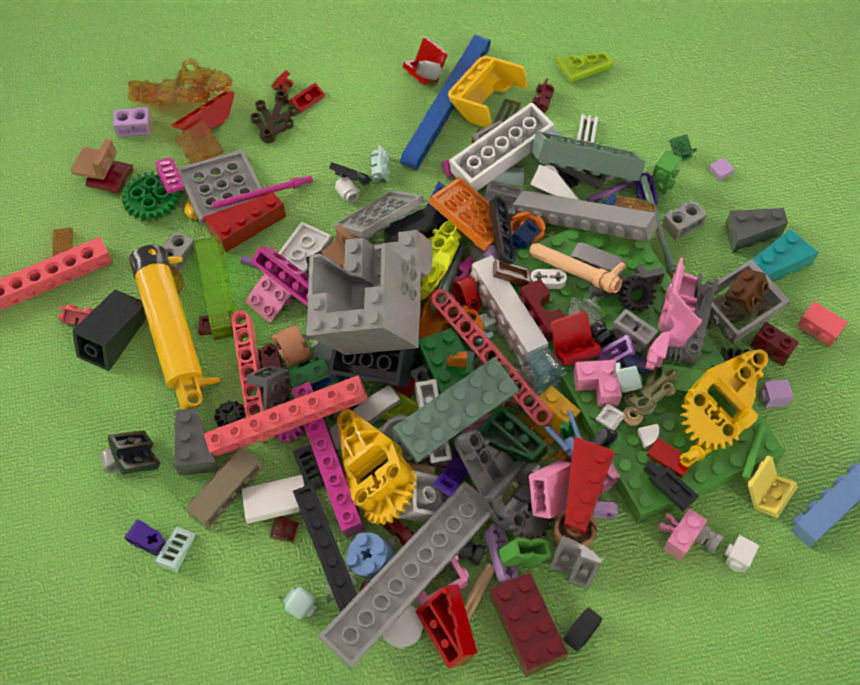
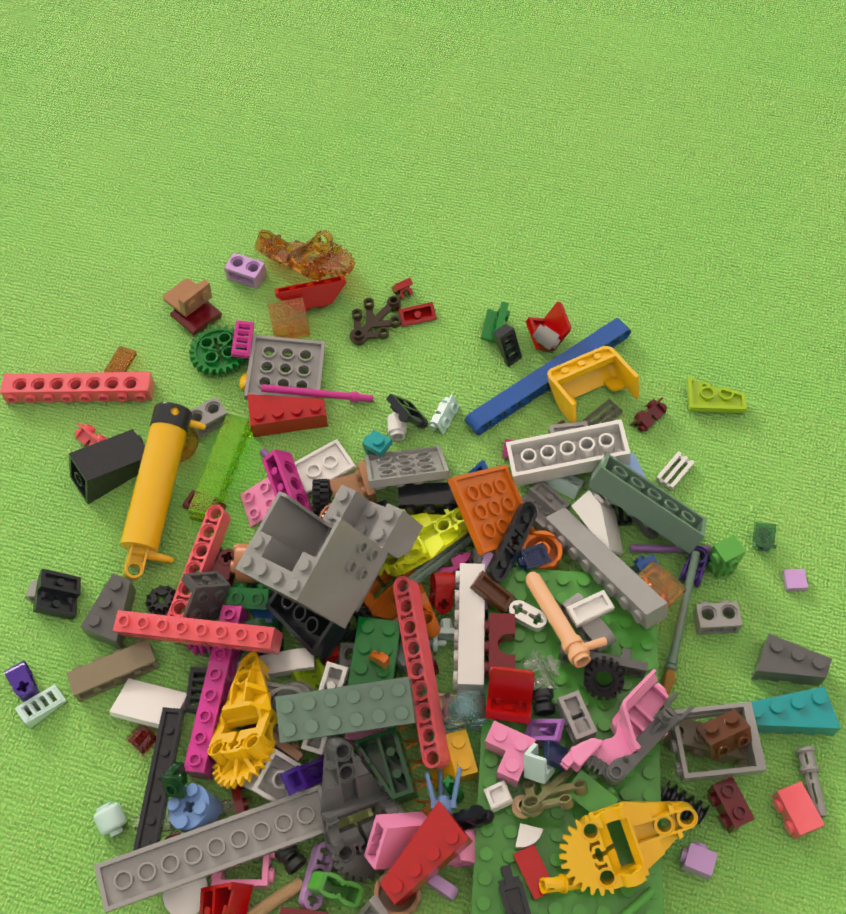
camera: 30 degrees right, 0 degrees up
none -> dark green bracket [161,762,188,798]
none -> teal bracket [362,430,393,457]
none -> green bracket [481,302,510,343]
none -> black slope [493,324,522,367]
none -> white tile [566,590,615,628]
none -> light grey pin [795,746,828,818]

